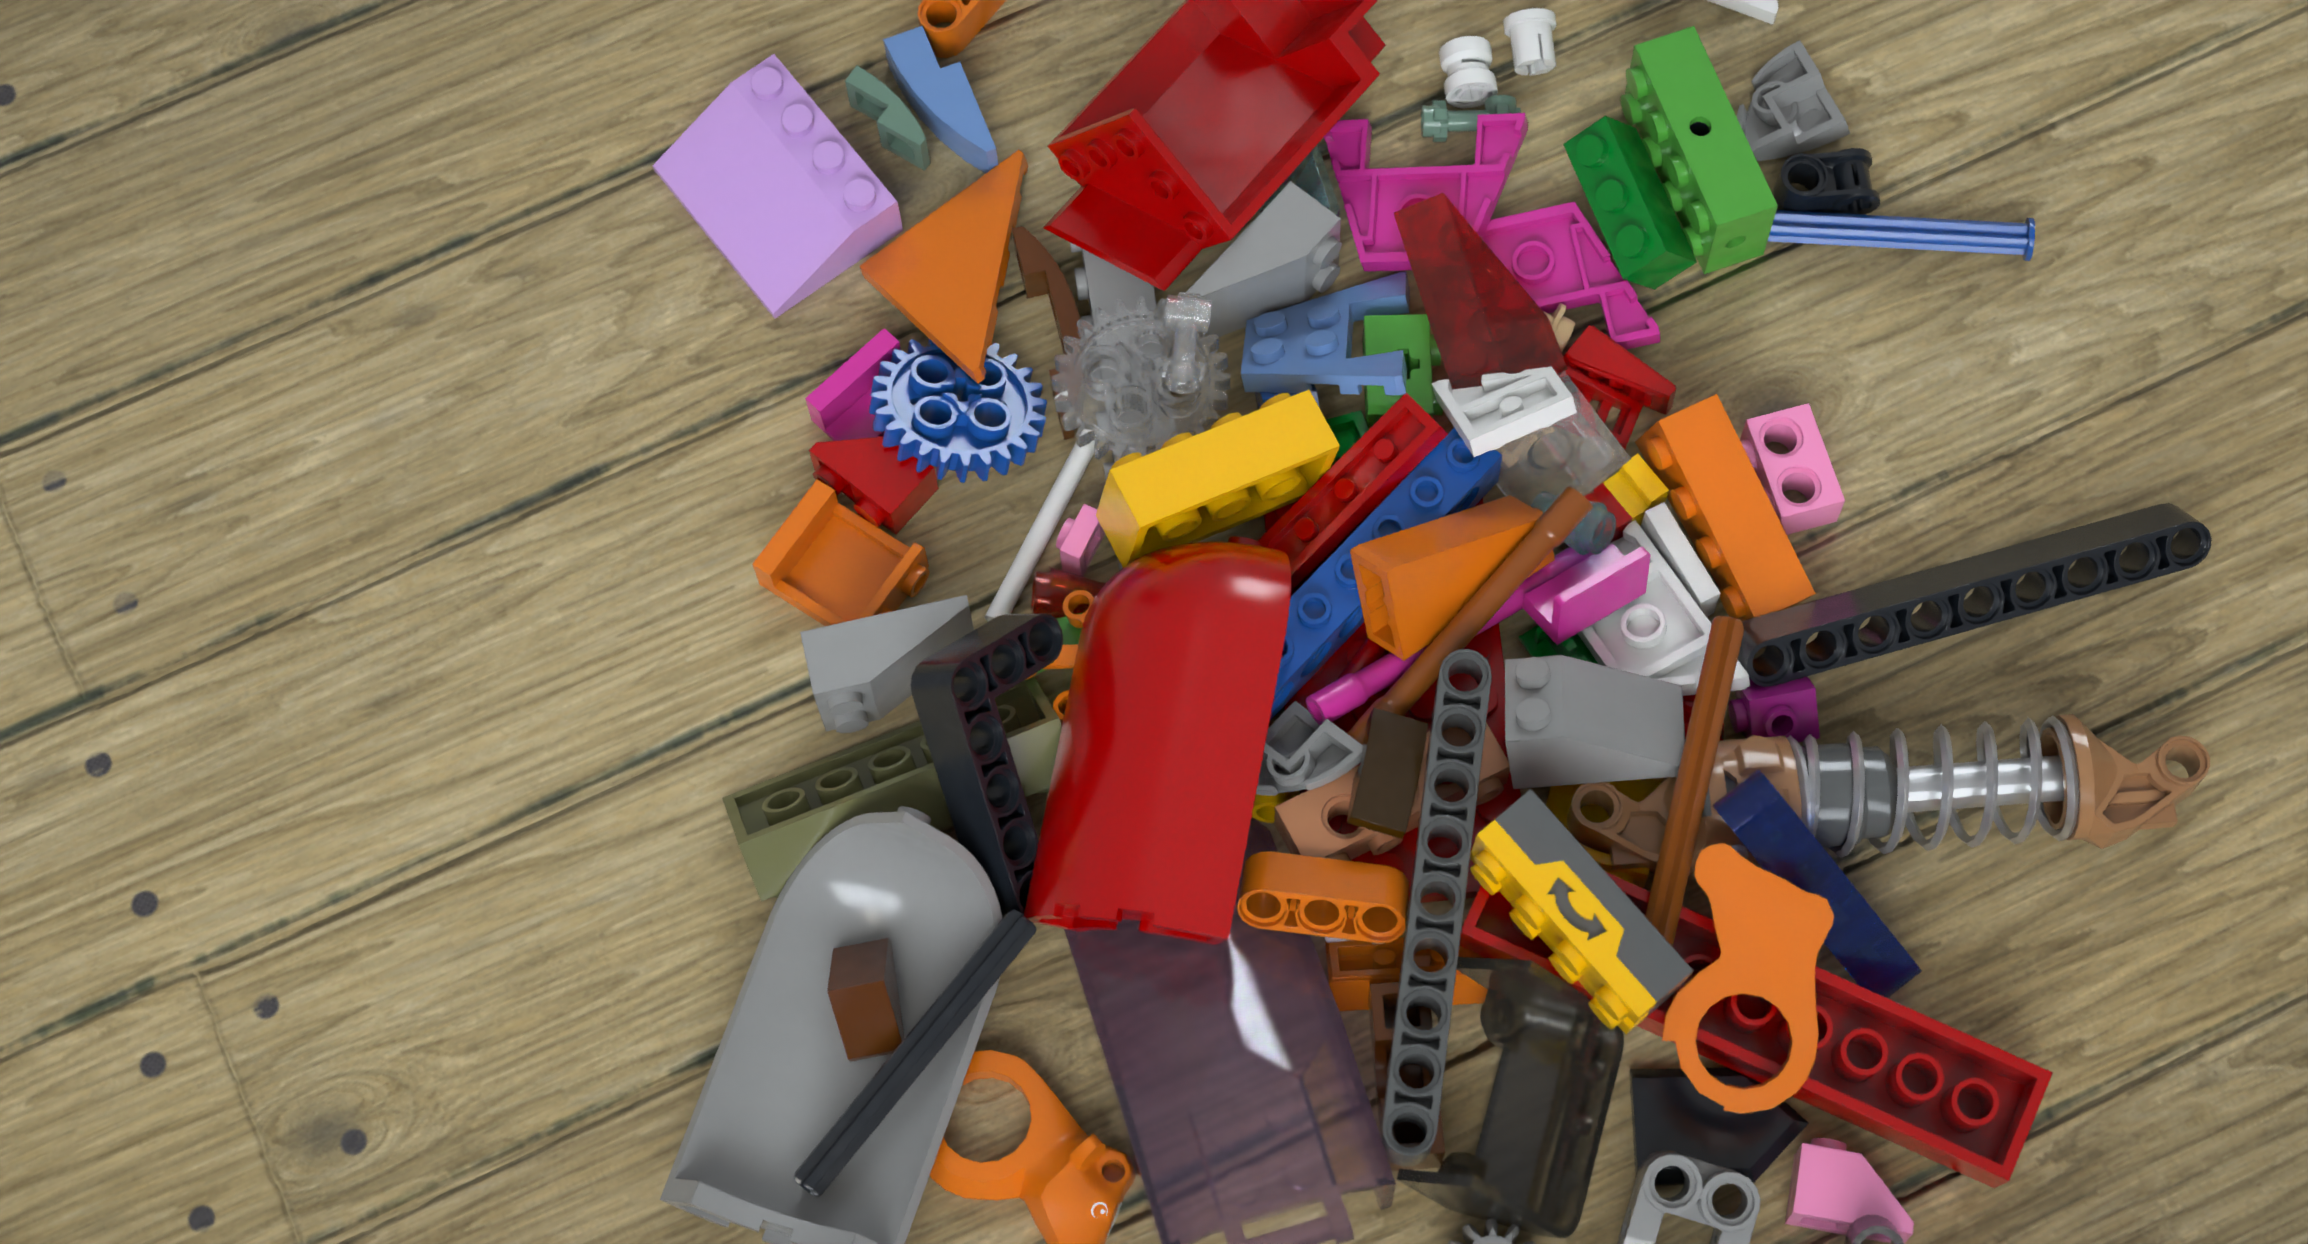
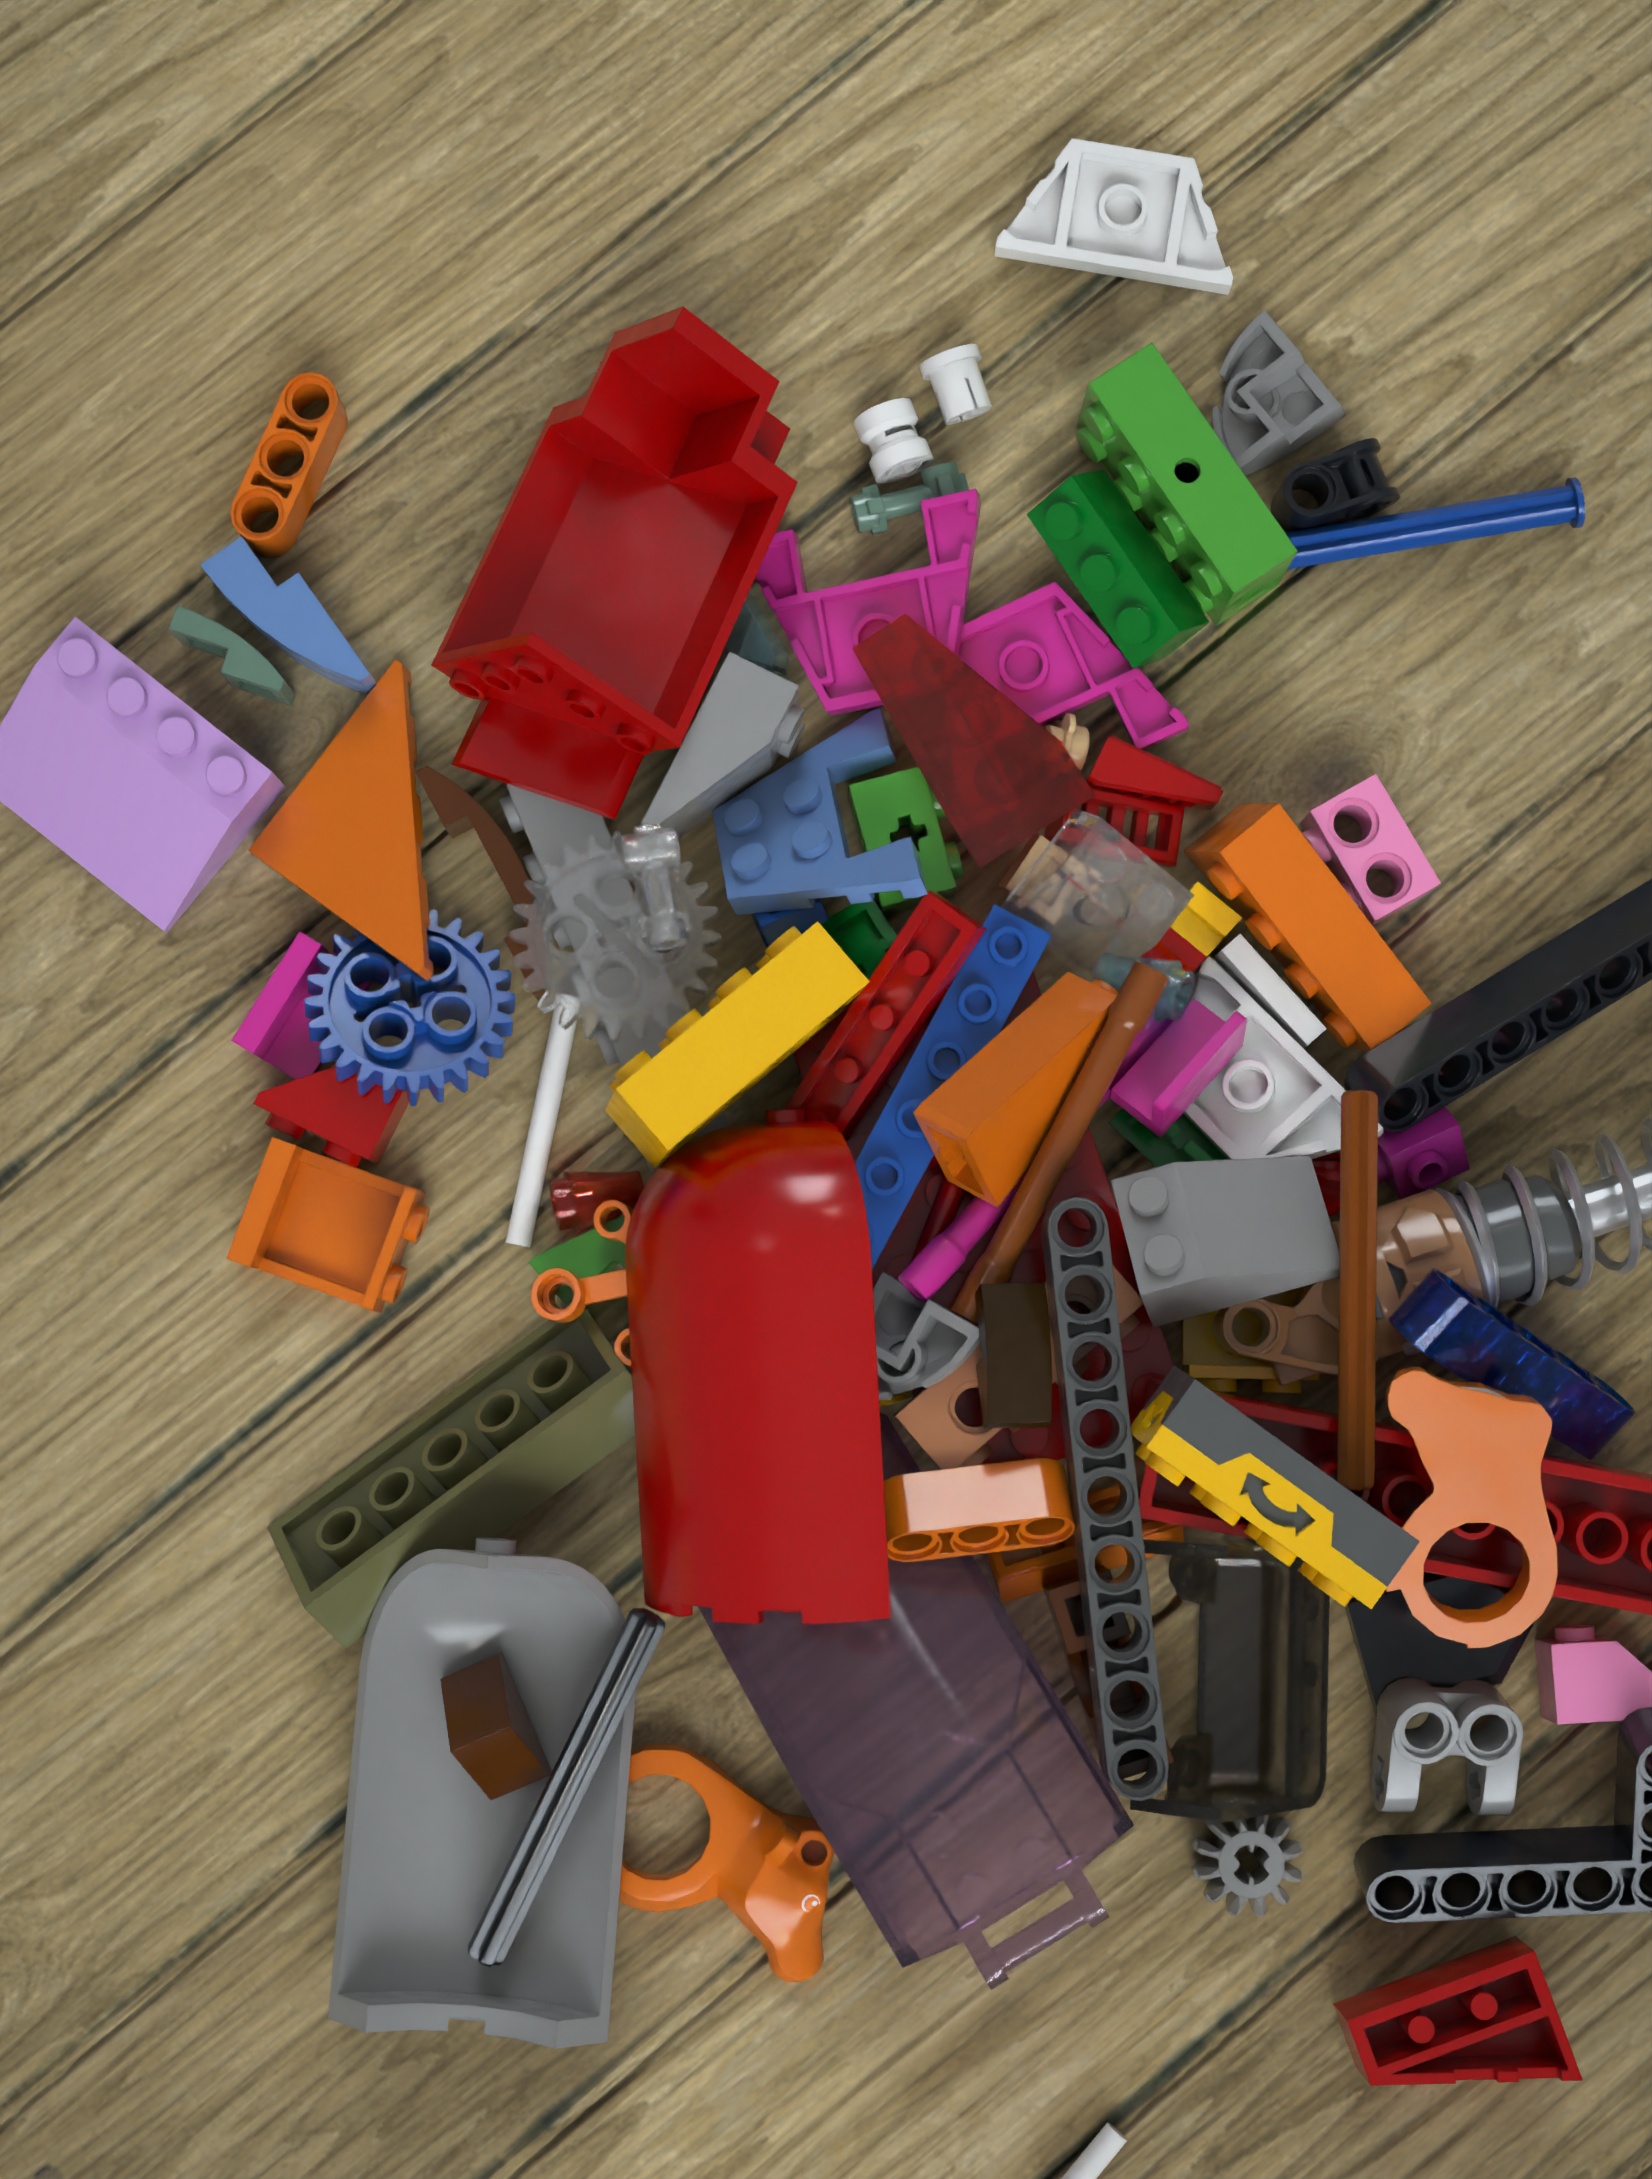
camera: 20 degrees left, 15 degrees up
light grey slope [800,595,974,733] -> none
black beam [911,613,1063,919] -> none
bright pink plate [1056,504,1105,579] -> none
white wing [1431,367,1577,457] -> none

